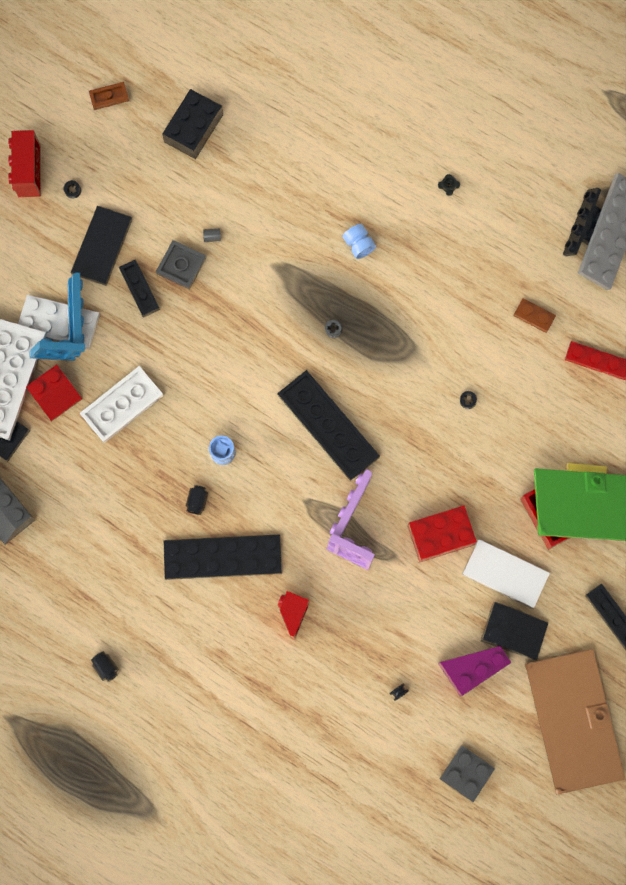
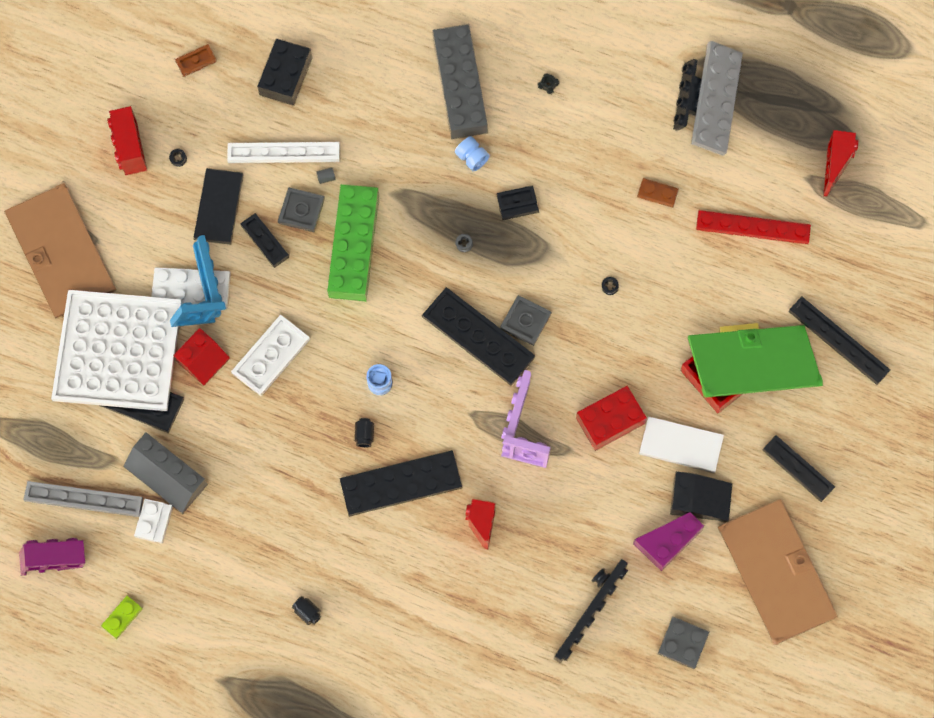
camera: 10 degrees left, 5 degrees down
none -> white plate [227,142,340,163]
none -> bright green brick [327,184,379,302]
none -> dark grey brick [433,24,488,139]
none -> black plate [496,185,539,221]
none -> dark grey plate [500,295,552,346]
none -> black plate [554,559,629,664]

